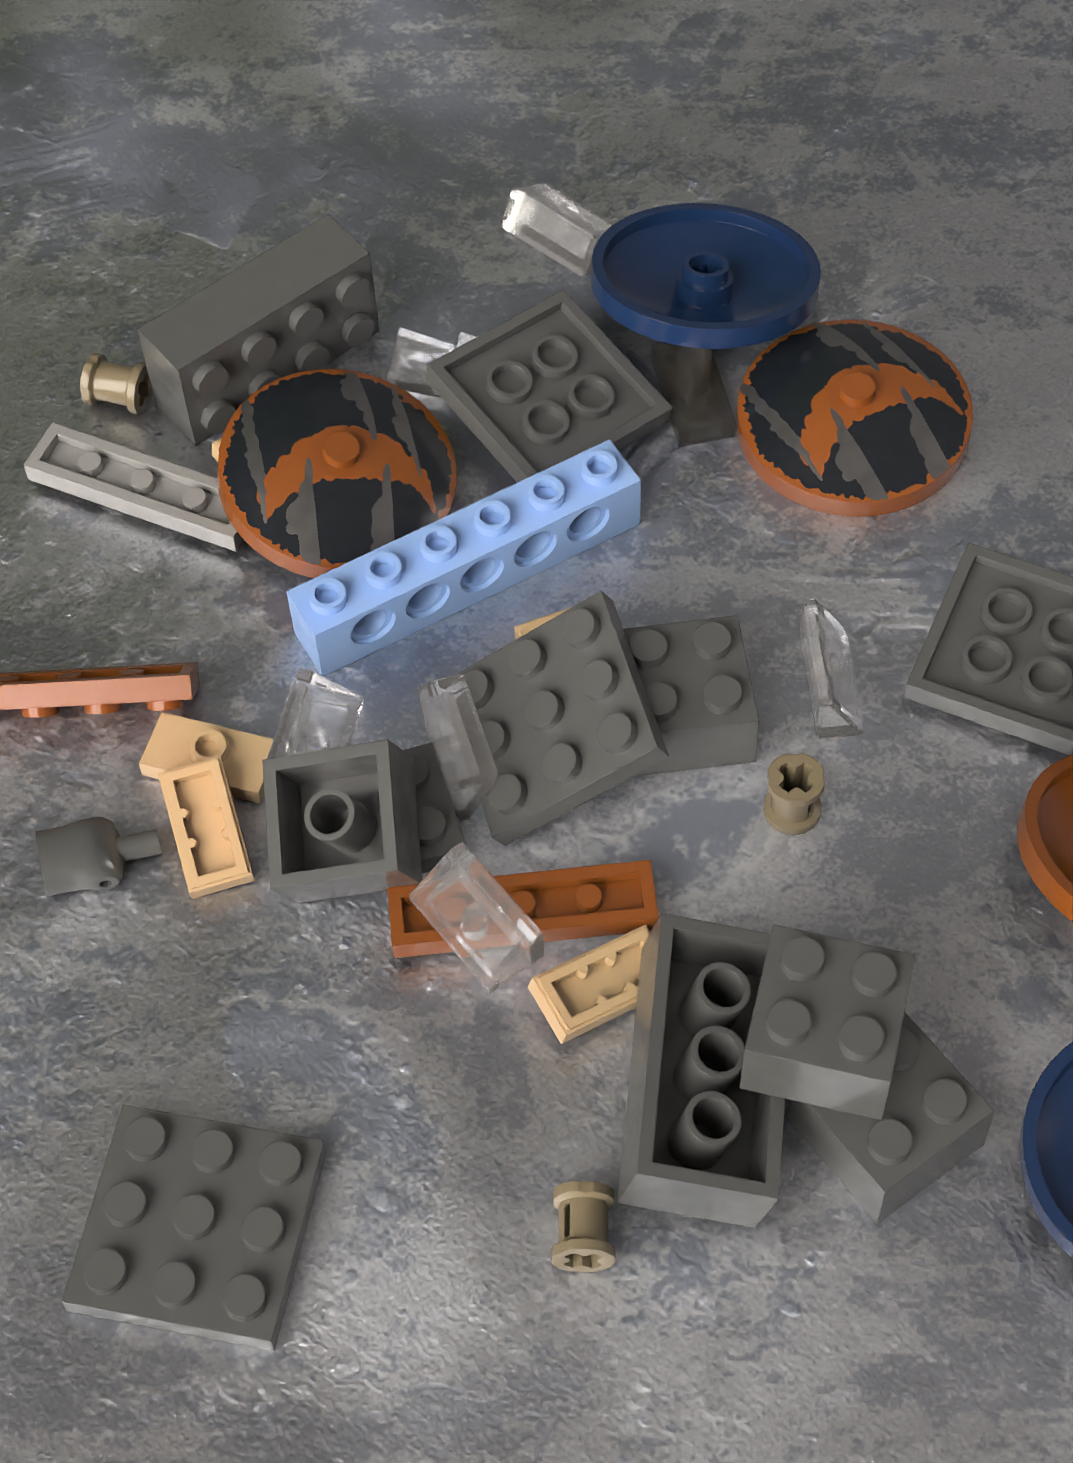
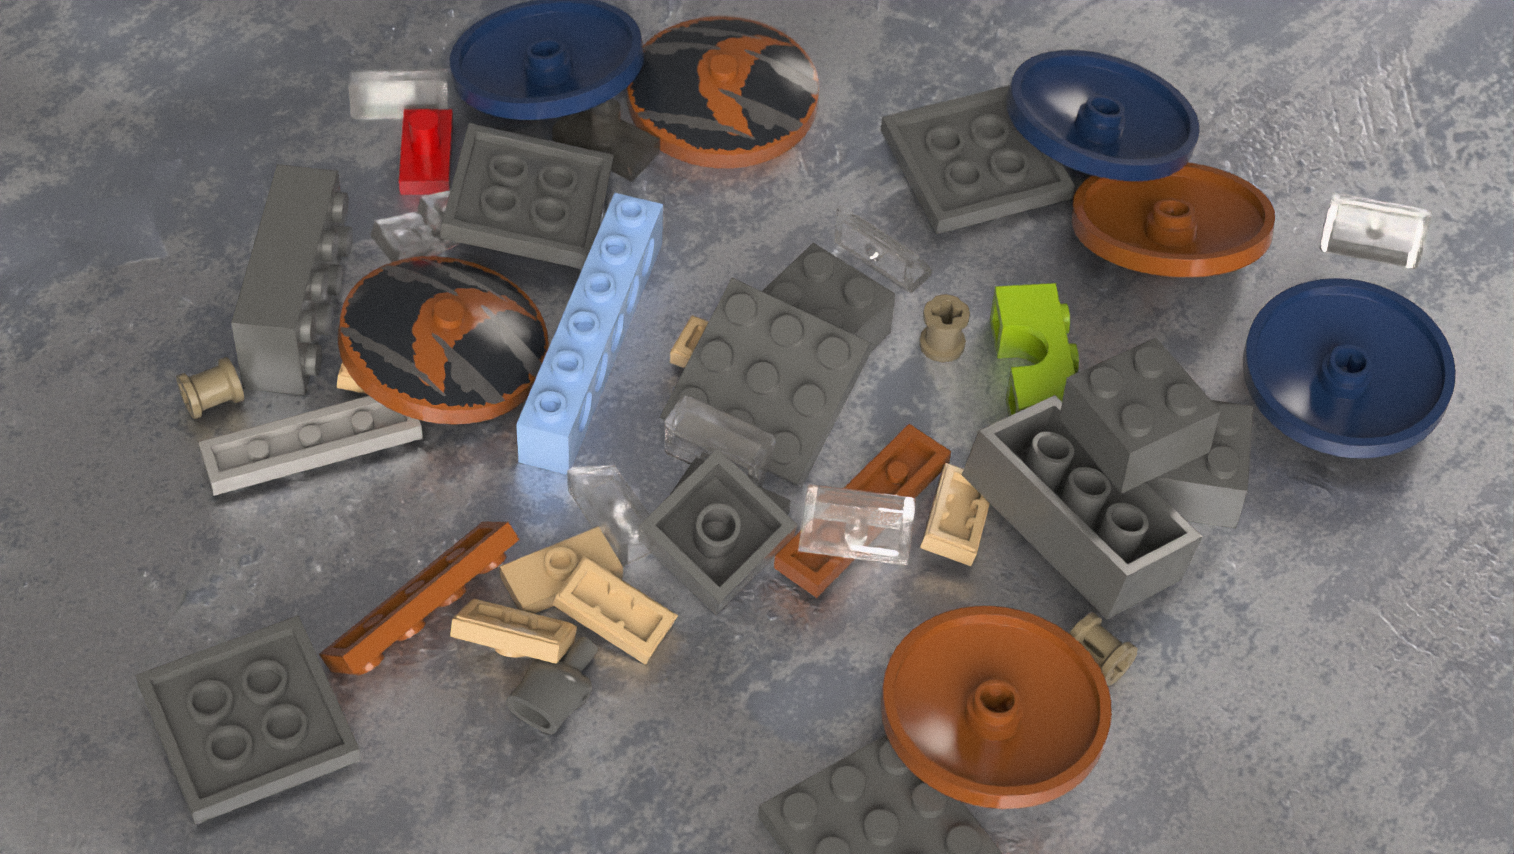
camera: 50 degrees left, 5 degrees down
none -> red tile [399,109,453,195]
none -> tan plate [450,599,577,664]
none -> dark orange dish [881,606,1112,809]
none -> lime arch [990,283,1079,416]

